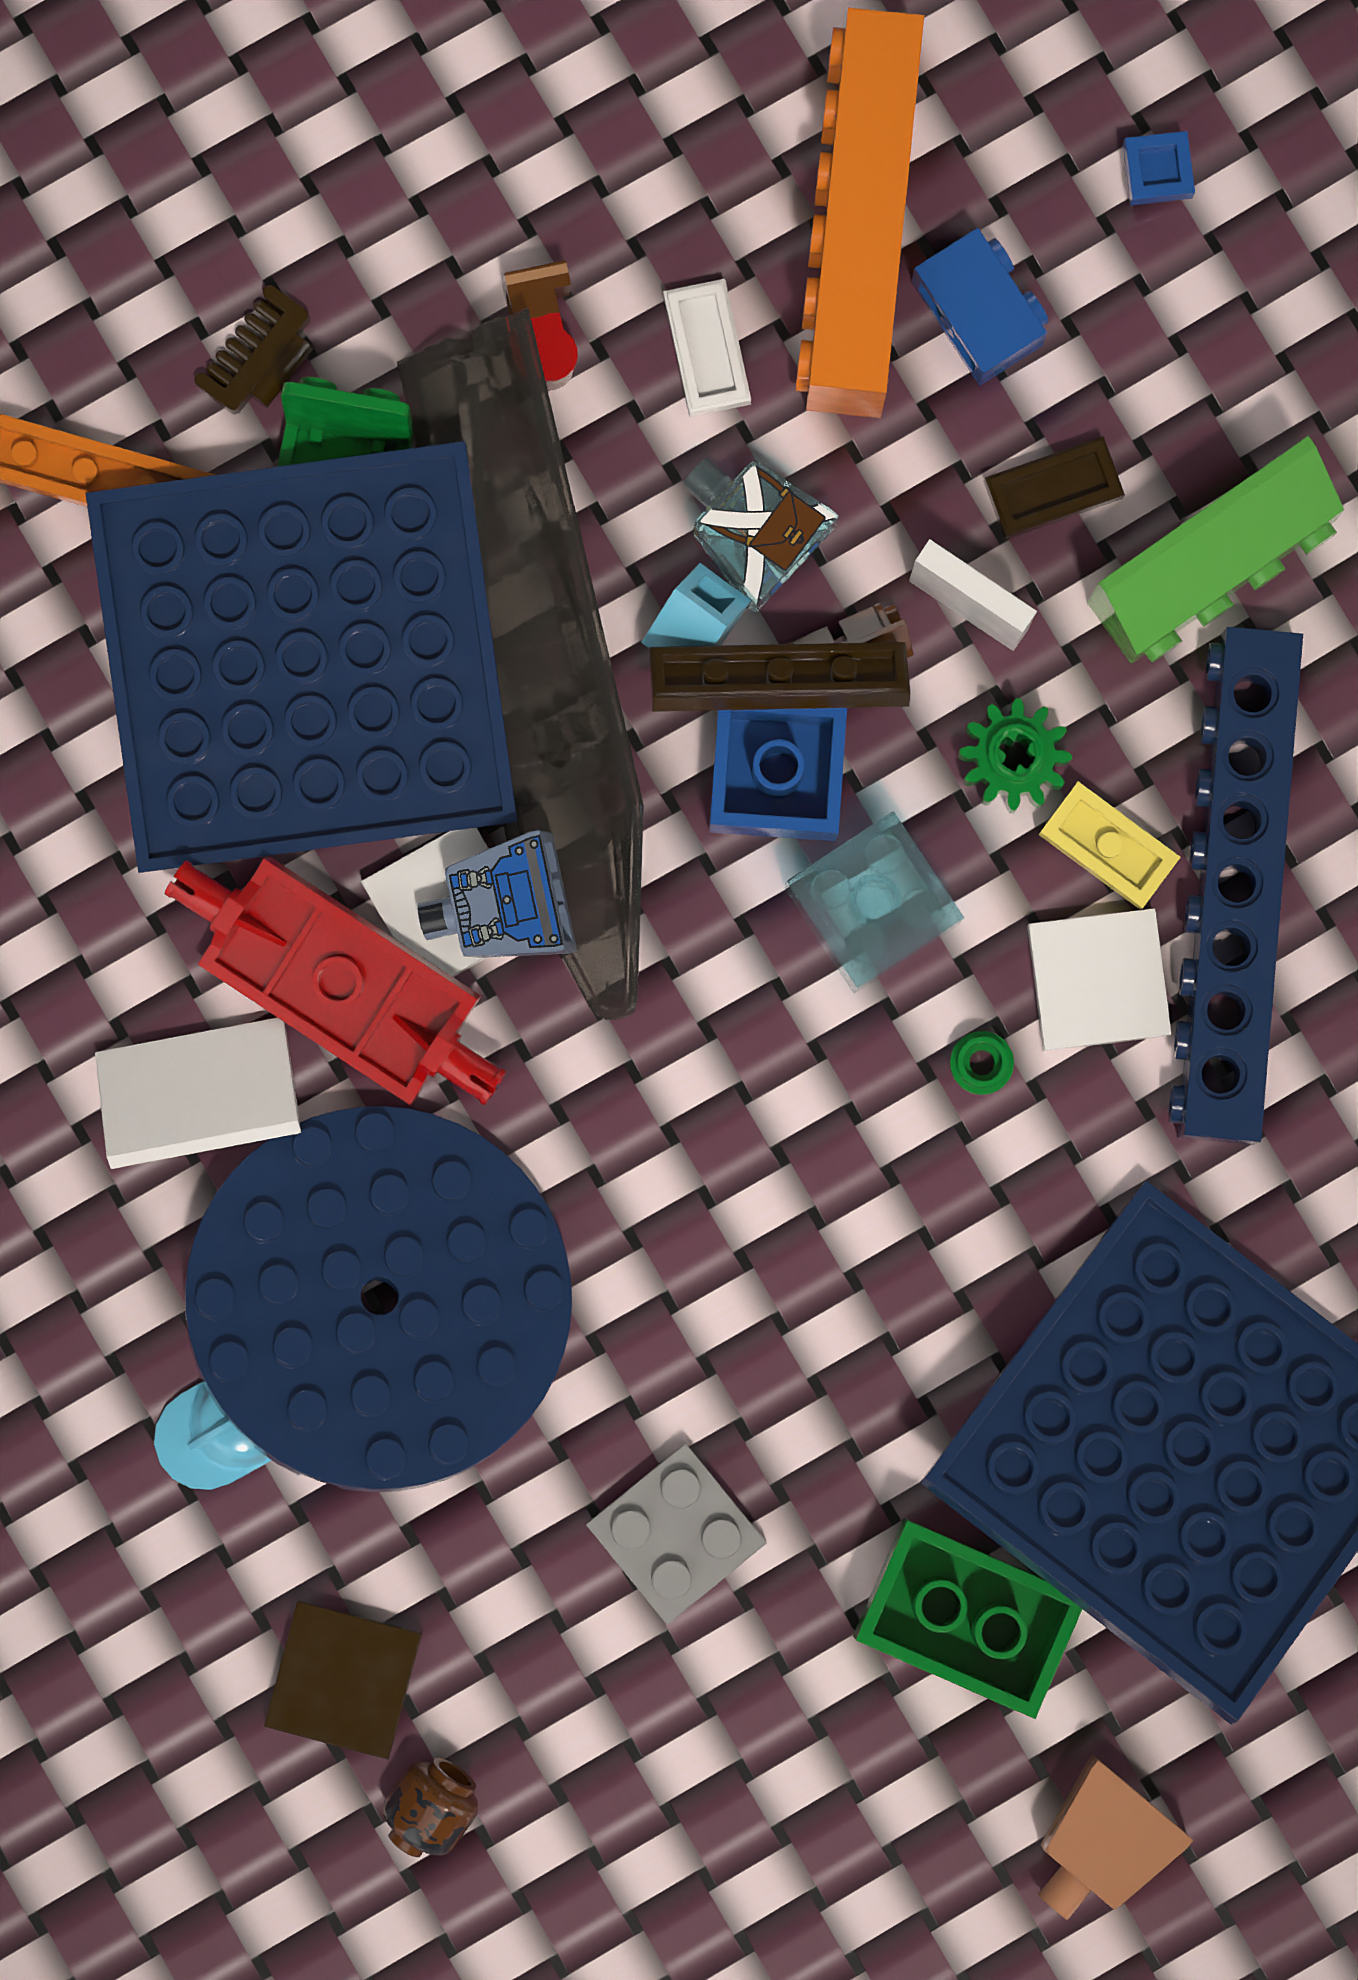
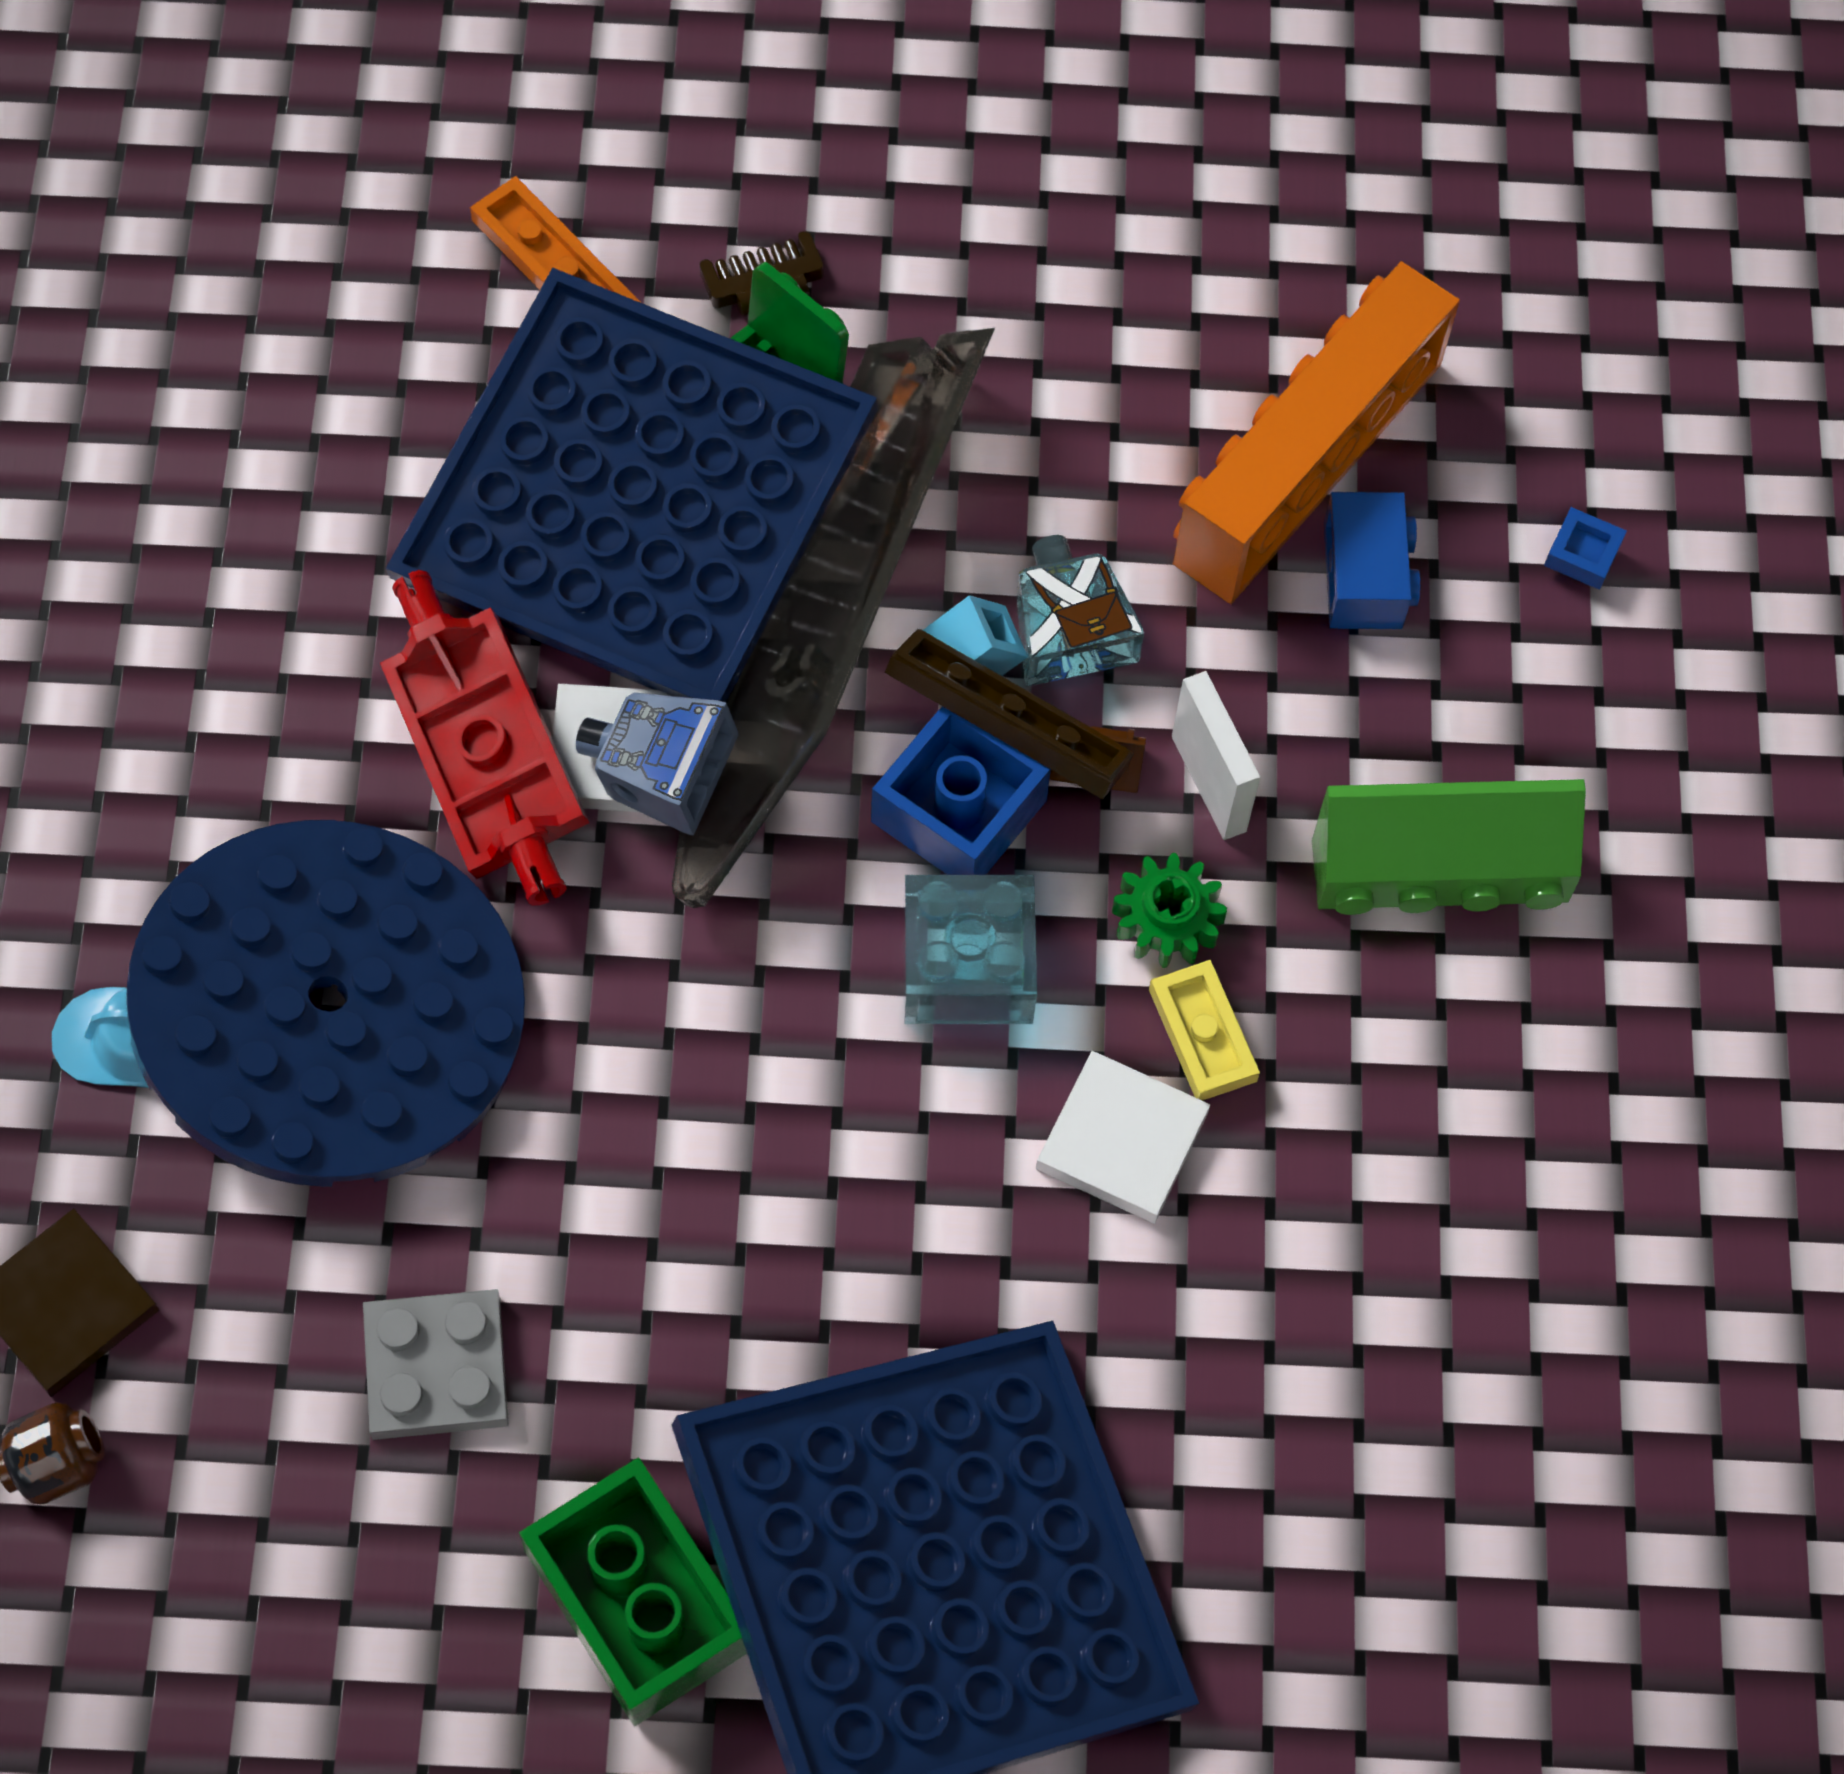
camera: 30 degrees right, 20 degrees down
white tile [95,1018,301,1169] -> none
leg [502,260,578,390] -> none
white tile [663,279,751,417] -> none
green plate [950,1031,1014,1095] -> none
dark brown tile [983,436,1125,540] -> none
dark blue brick [1168,627,1303,1145] -> none

